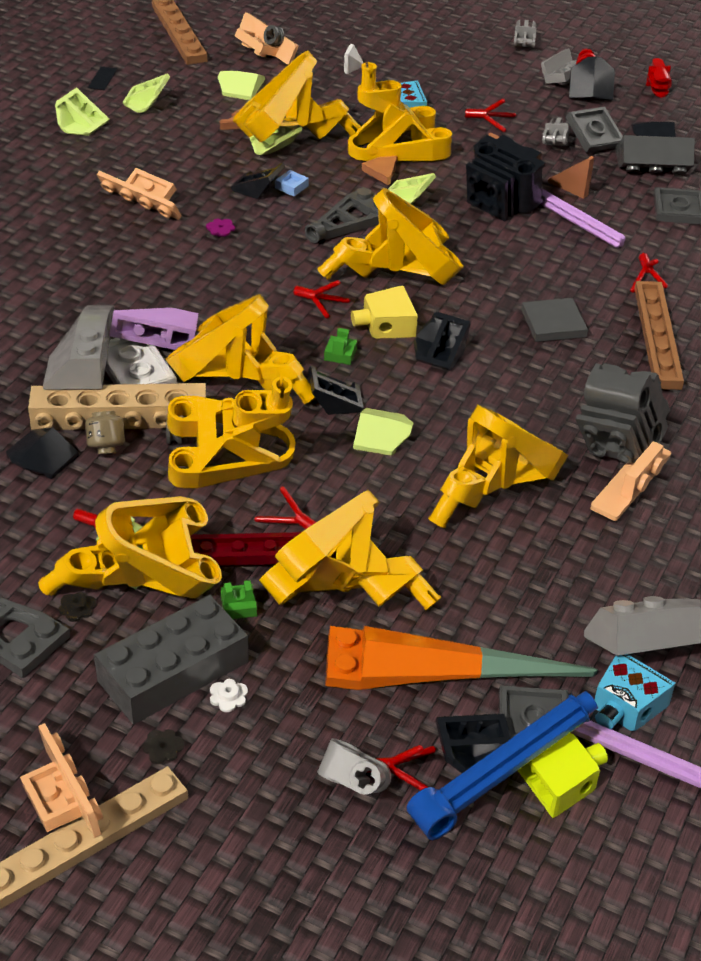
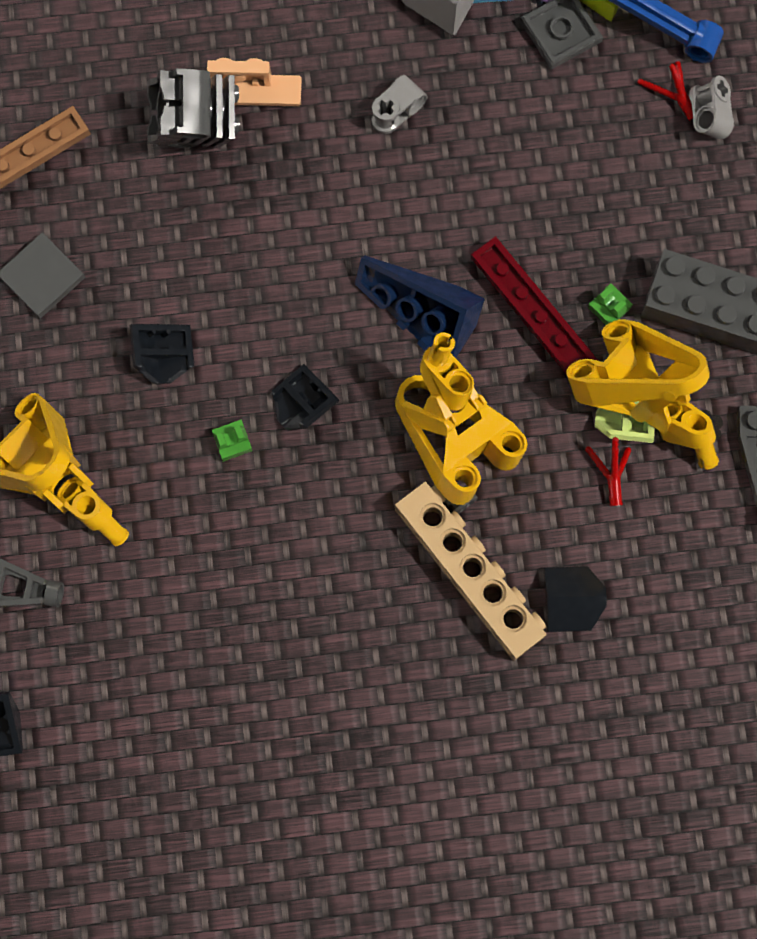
camera: 120 degrees left, 35 degrees up
light grey wedge [43,305,114,390] -> none
dark tan head [85,411,125,454] -> none
light nougat bracket [97,168,182,220] -> none
white tile [105,338,177,384] -> none
lavender slope [109,308,199,350] -> none
yellow connector [165,294,315,404] -> none
magenta plant [206,218,235,237] -> none
white plant [210,679,248,712] -> none
red plant [254,486,316,529] -> none
yellow connector [259,490,442,611] -> none
red plant [293,280,350,319] -> none
orange plate [325,626,598,690] -> none
light yellow torso [351,286,418,339] -> none
yellowish green slope [353,408,414,456] -> none
yellow connector [428,404,569,528] -> none
black slope [436,714,511,773] -> none
none -> dark blue wedge [355,255,485,358]
none -> light grey piece [372,75,428,134]

